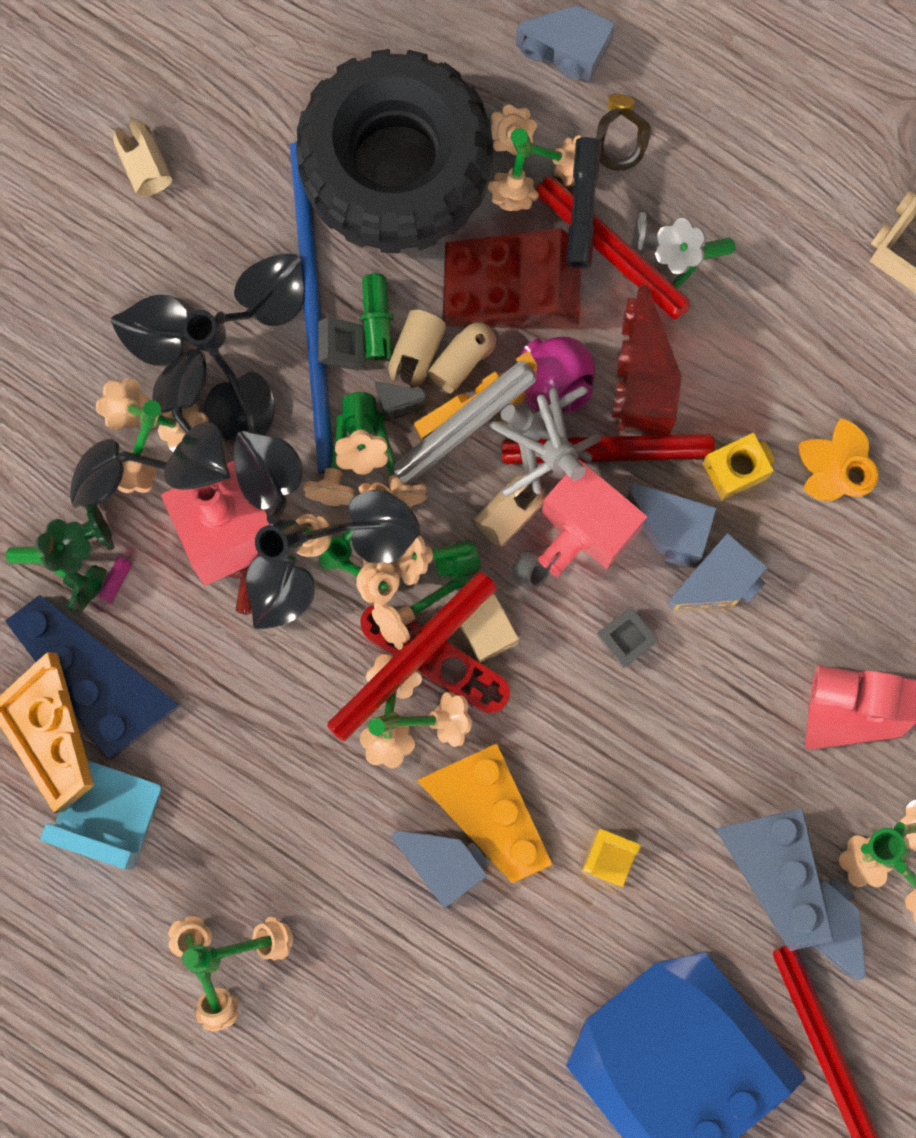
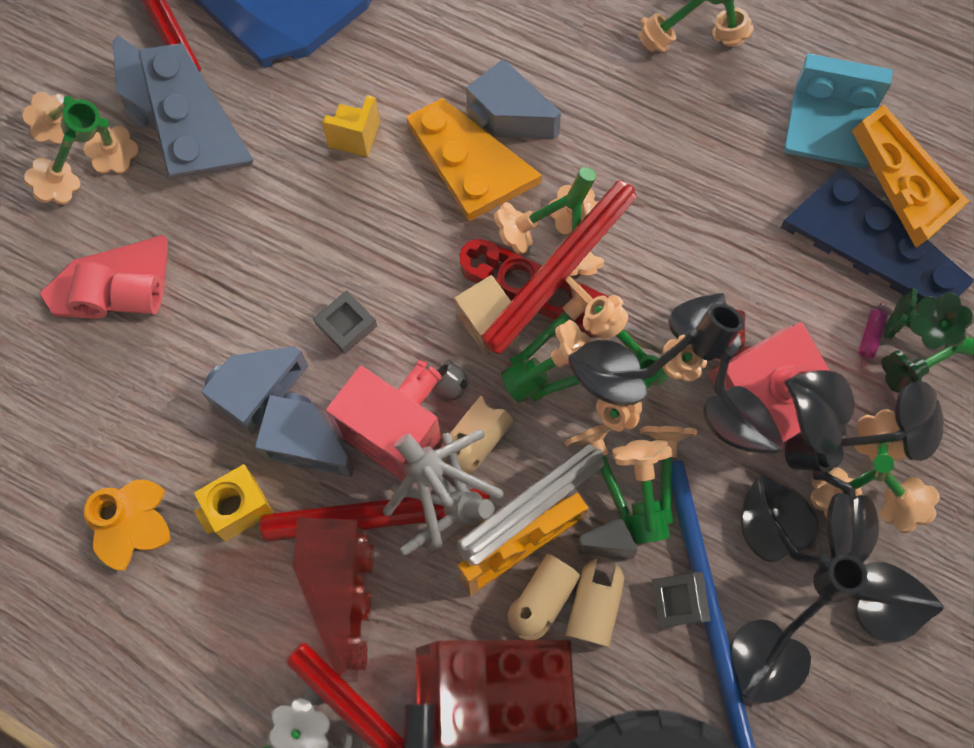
camera: 175 degrees right, 10 degrees down
green axle [360,273,394,360] -> none
dark pink plant [521,337,595,413] -> none

